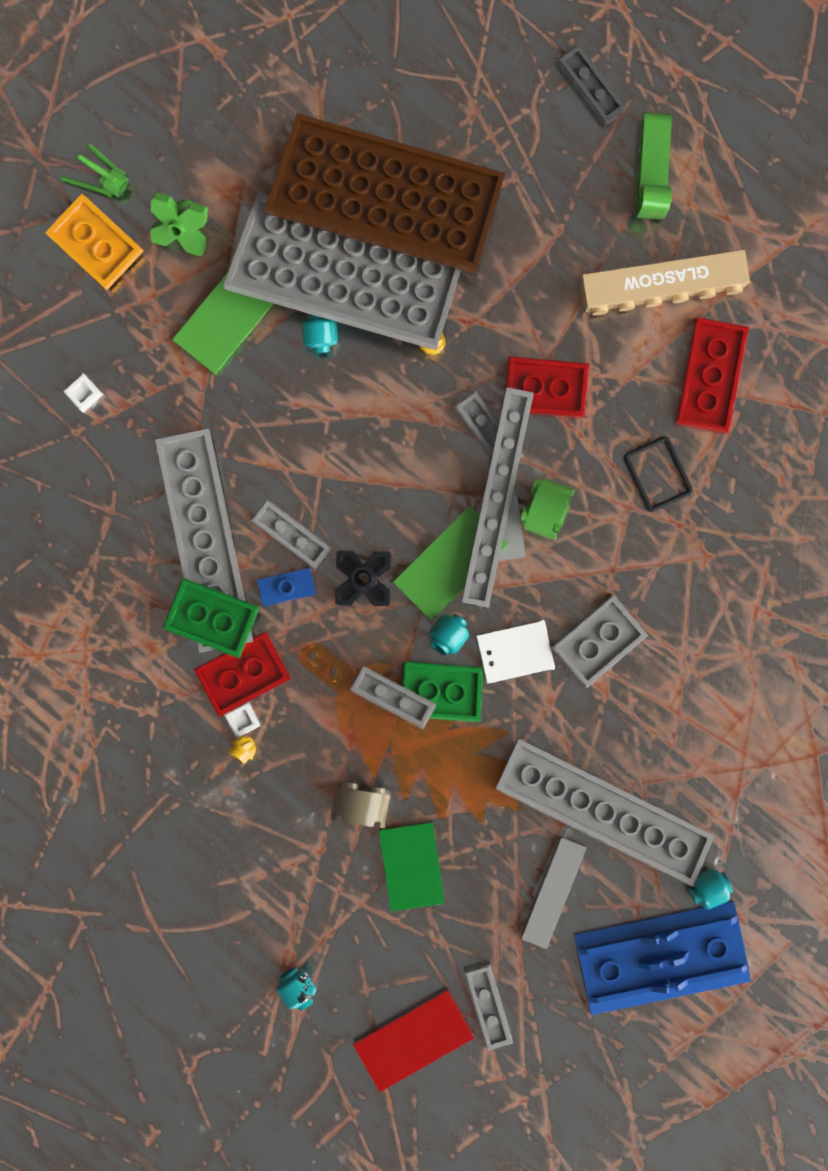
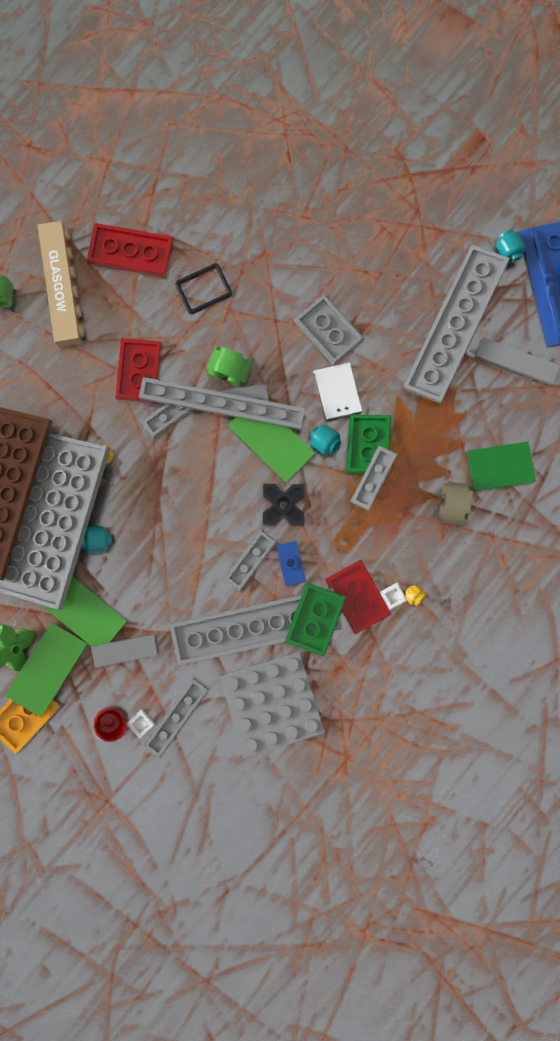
camera: 90 degrees left, 5 degrees down
none -> bright green tile [4,622,88,718]
none -> light grey tile [91,634,158,668]
none -> red hair [93,707,127,742]
none -> light grey tile [143,677,210,759]
none -> light grey plate [219,651,325,758]

